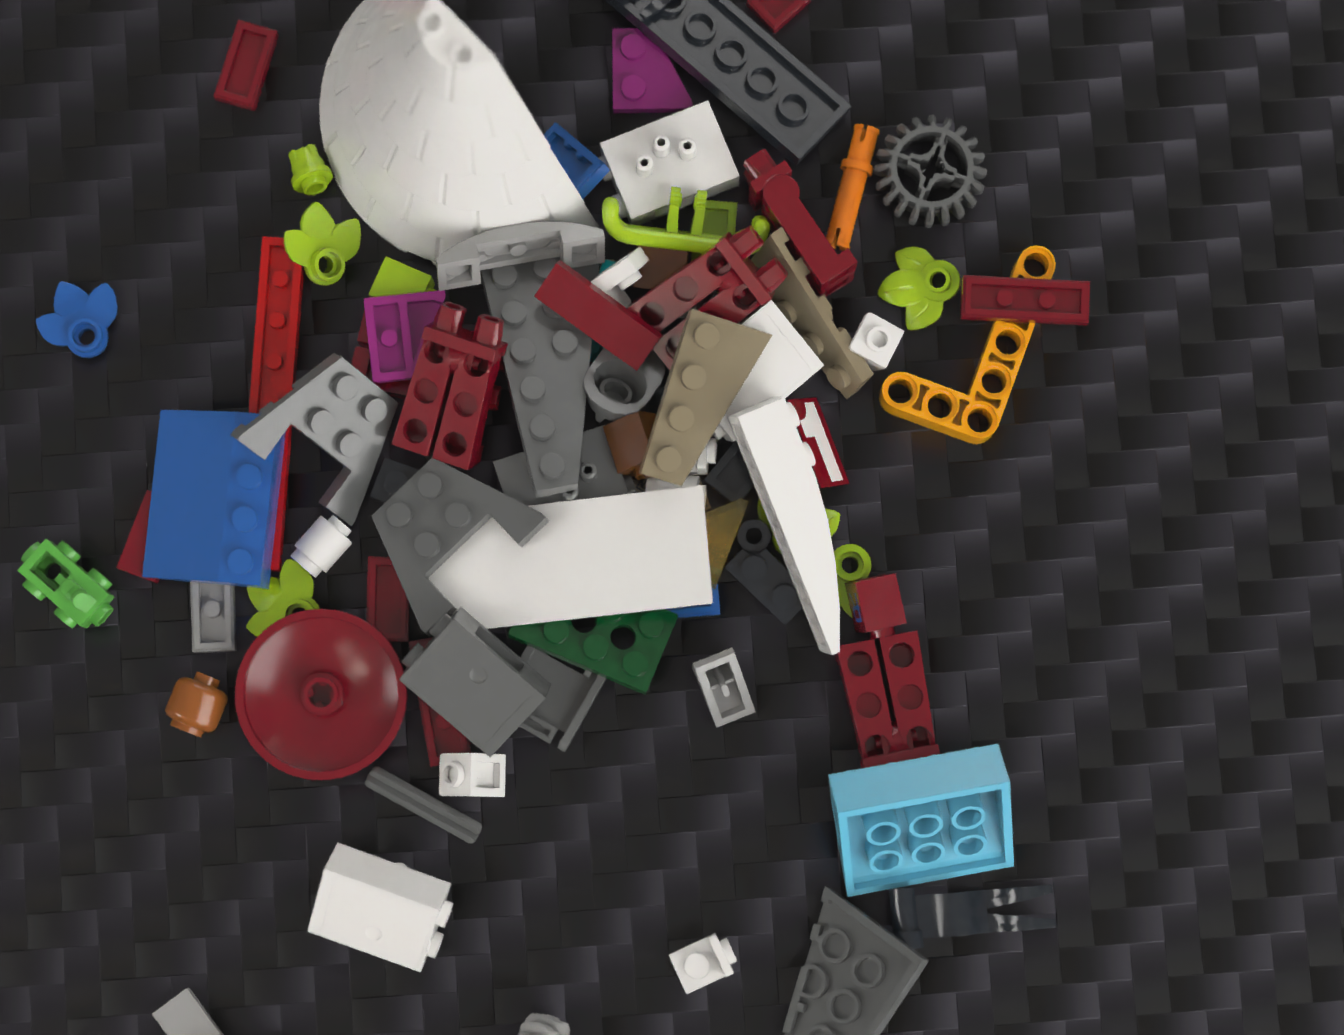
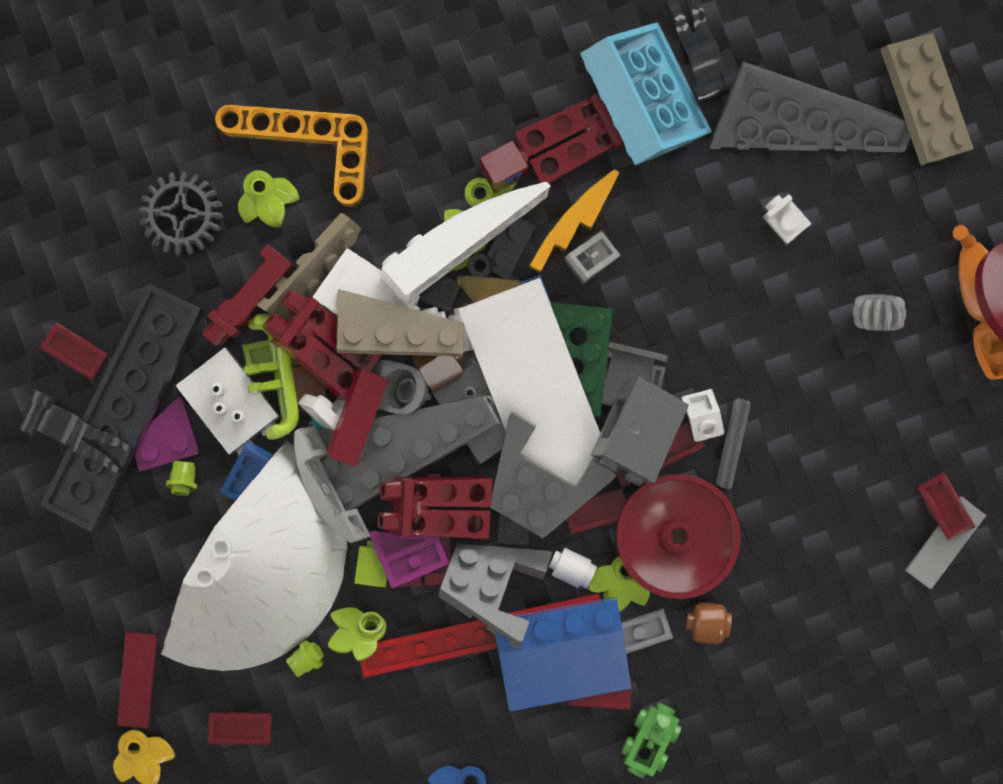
camera: 105 degrees left, 5 degrees up
white piece [307,843,453,972] -> none
sticker [787,397,850,488] -> none
orange pin [826,124,880,251] -> none
white bracket [849,313,905,372] -> none
dark red tile [960,275,1090,326] -> none
none -> lime hose [166,461,197,496]
none -> light orange slope [529,170,620,273]

